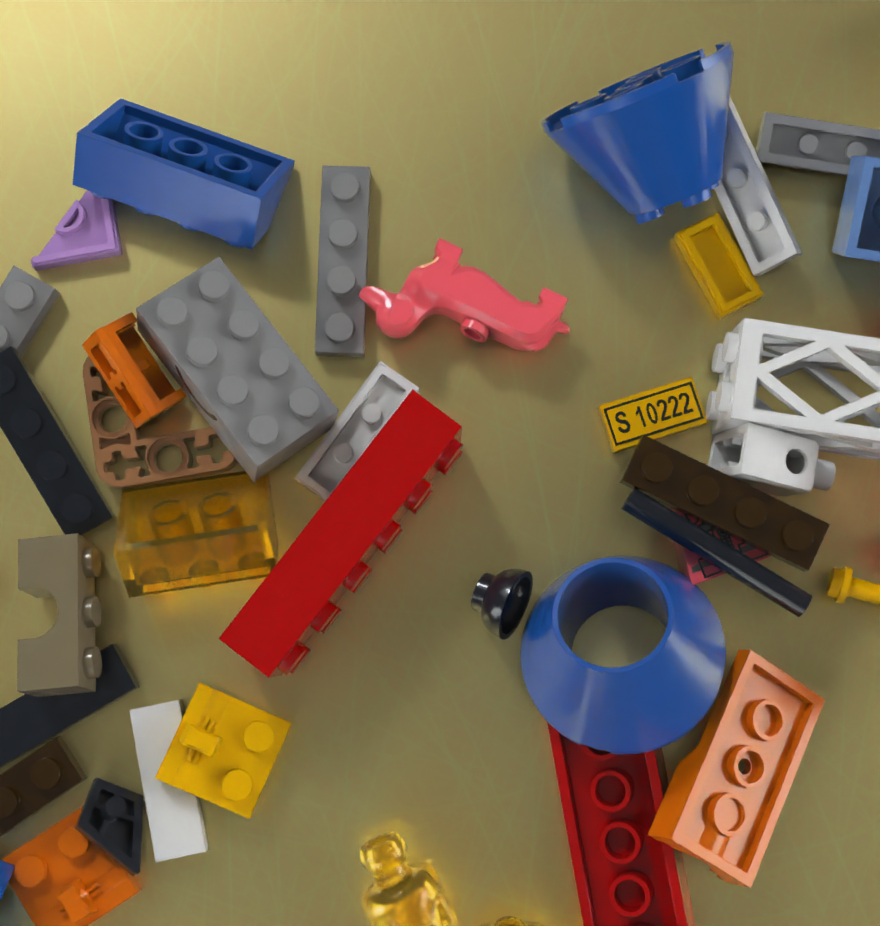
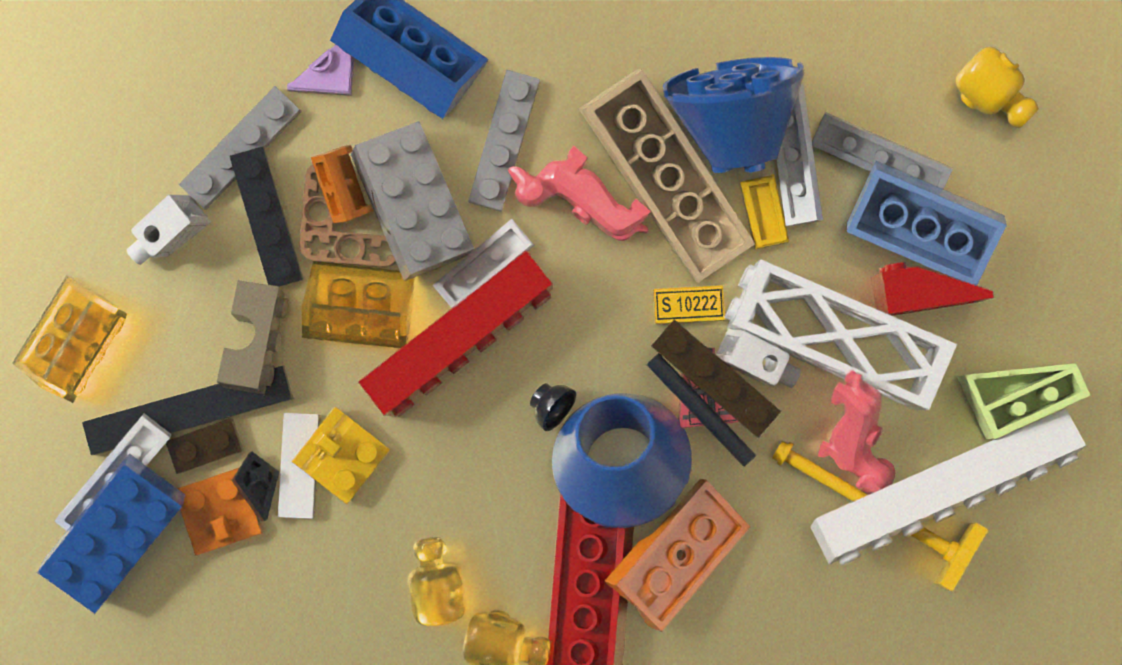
camera: 15 degrees right, 5 degrees up
none -> tan slope [579,70,755,283]

